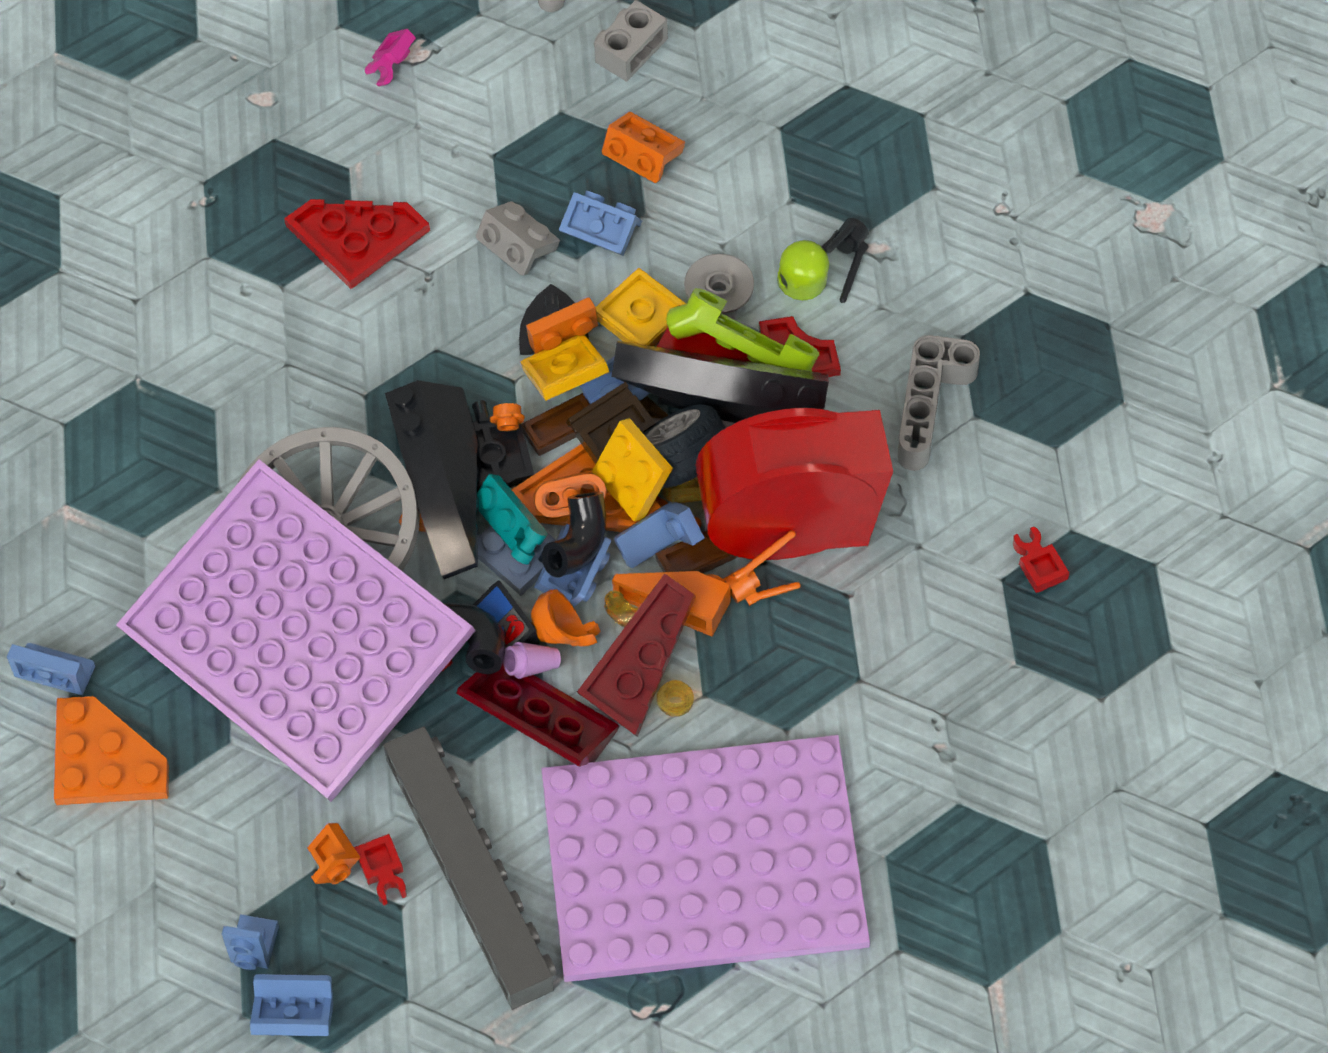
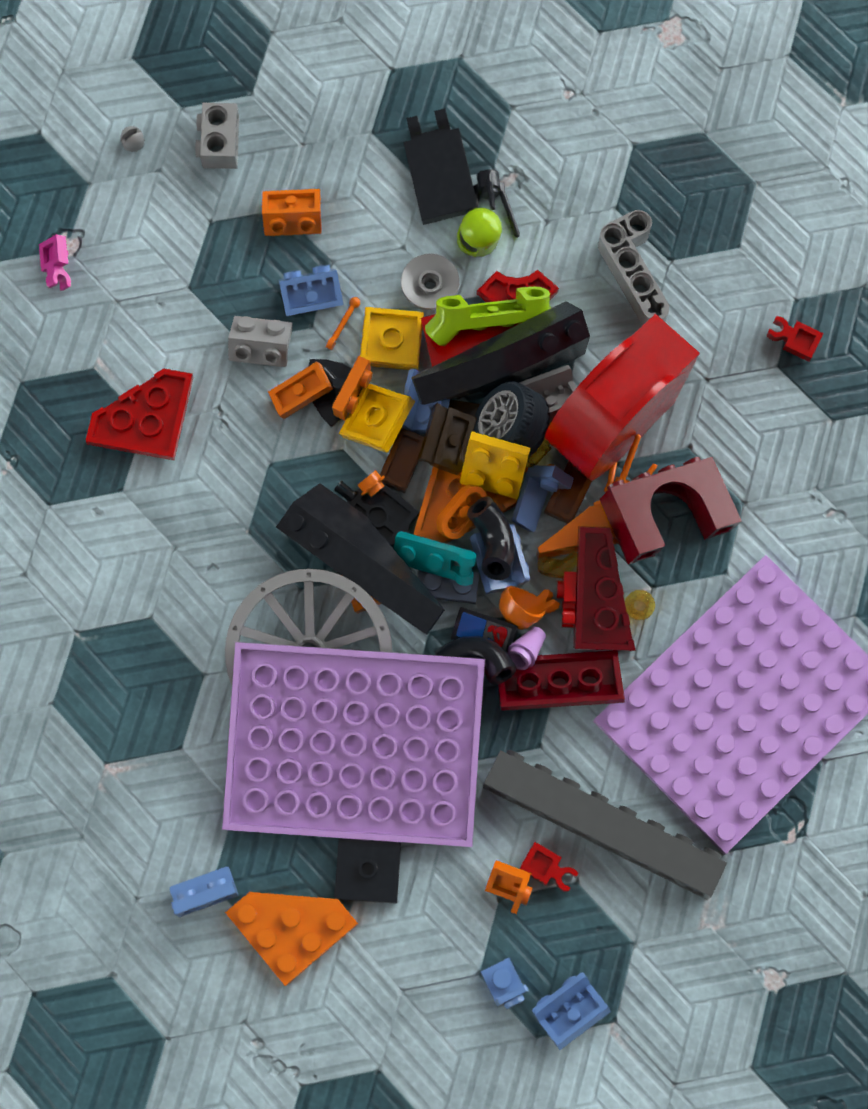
camera: 40 degrees left, 15 degrees up
none -> orange plate [268,362,333,419]
none -> orange hinge [326,297,361,350]
none -> black plate [334,838,401,904]
none -> black tile [403,108,478,225]
none -> red plate [556,571,577,628]
none -> dark red arch [599,457,742,565]

